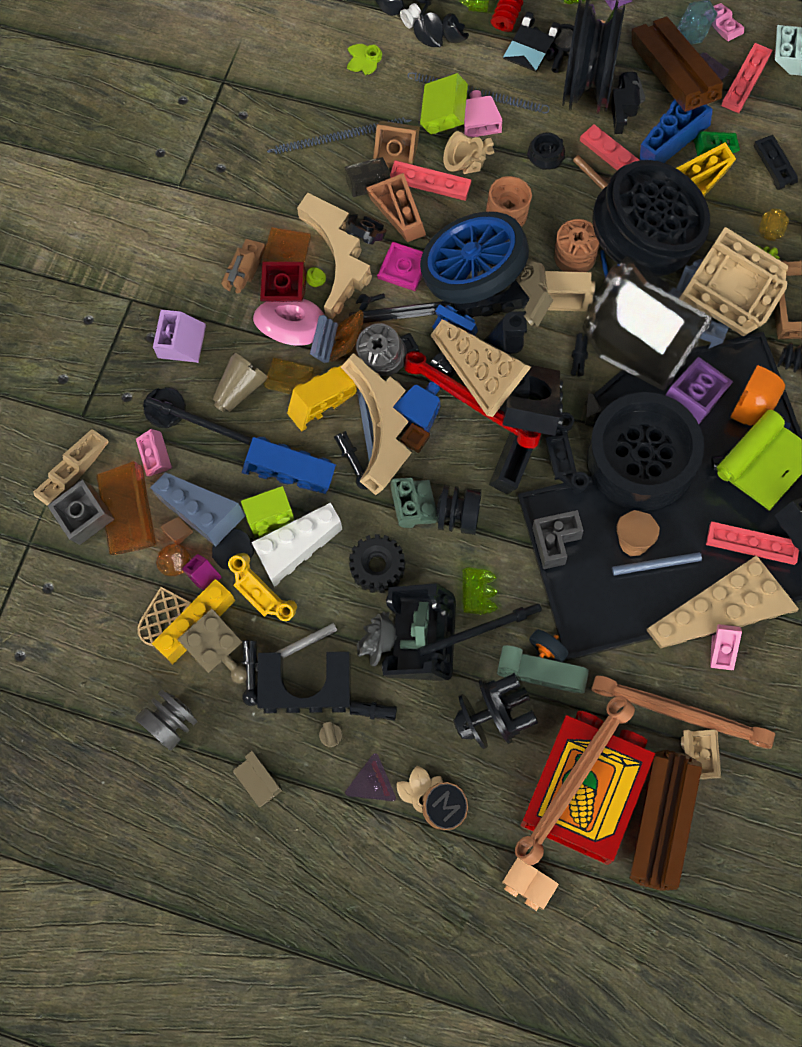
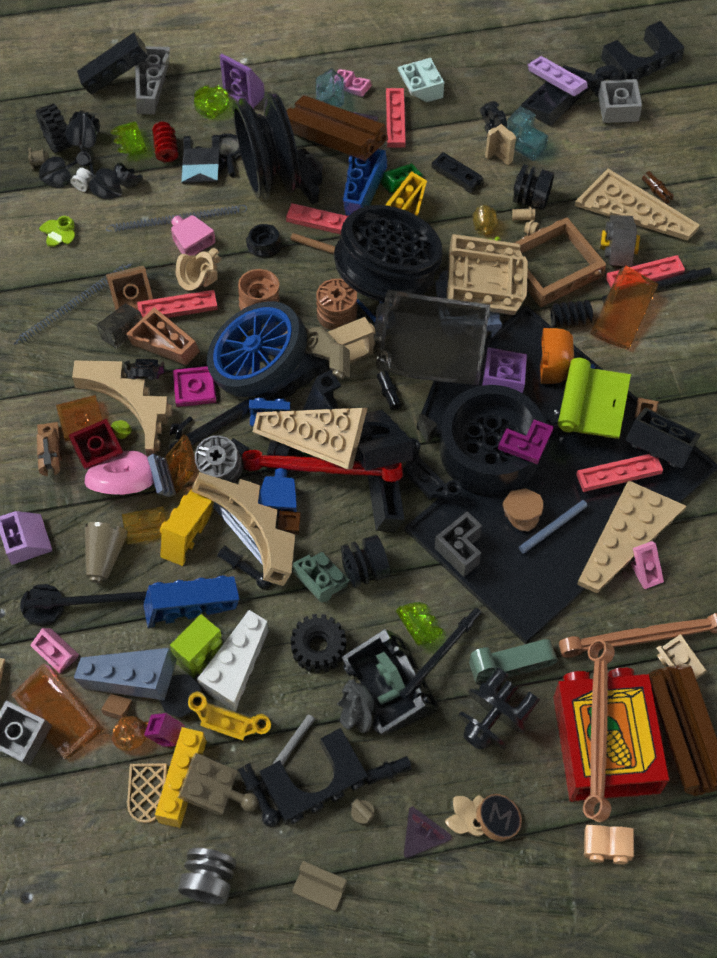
camera: 35 degrees left, 10 degrees down
lime brick [420,73,468,135] -> none
black wheel [529,629,568,662] -> none
none -> magenta plate [498,419,553,464]

